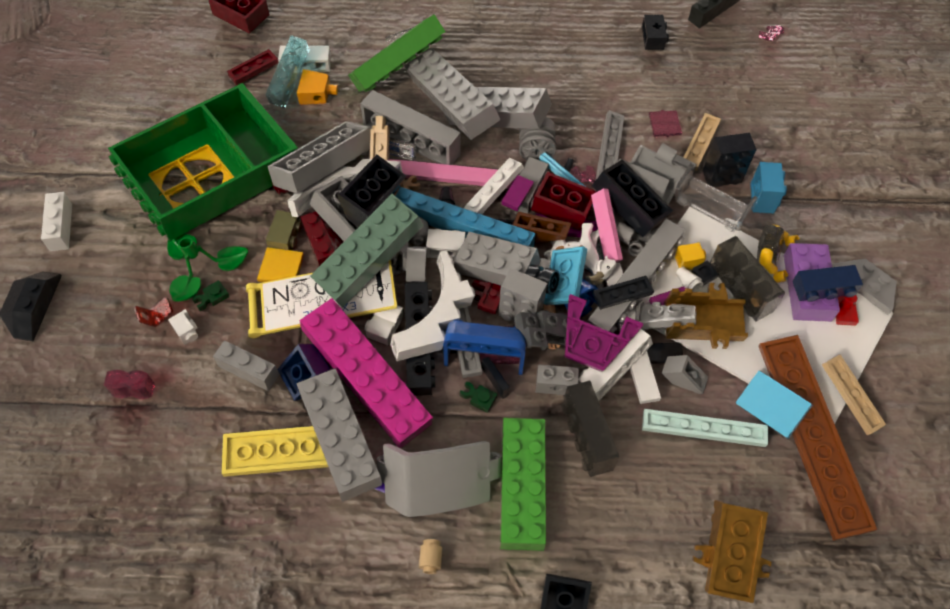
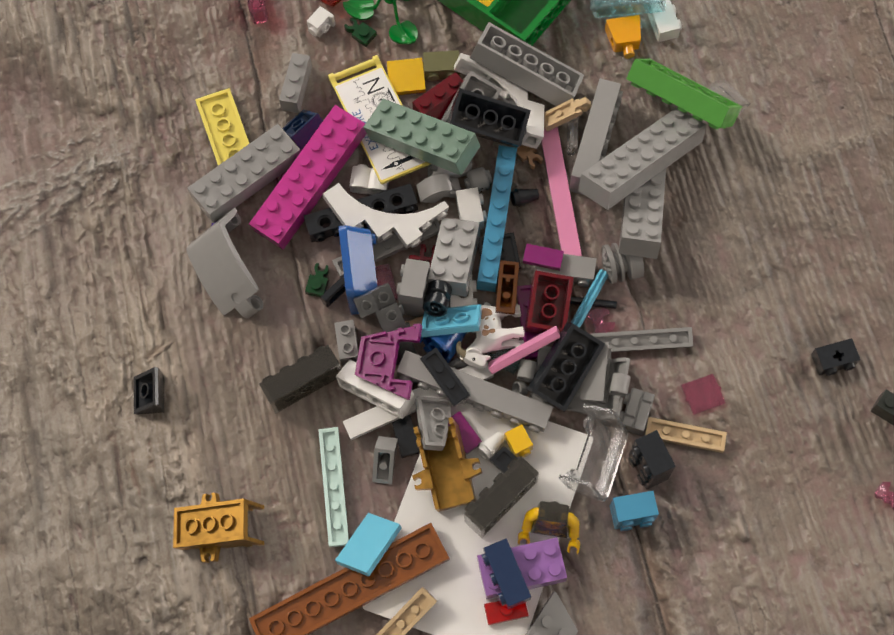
camera: 80 degrees right, 10 degrees up
tan brick [419,539,442,574] -> none
white plate [464,158,524,215] -> none
bright green brick [500,418,546,551] -> none

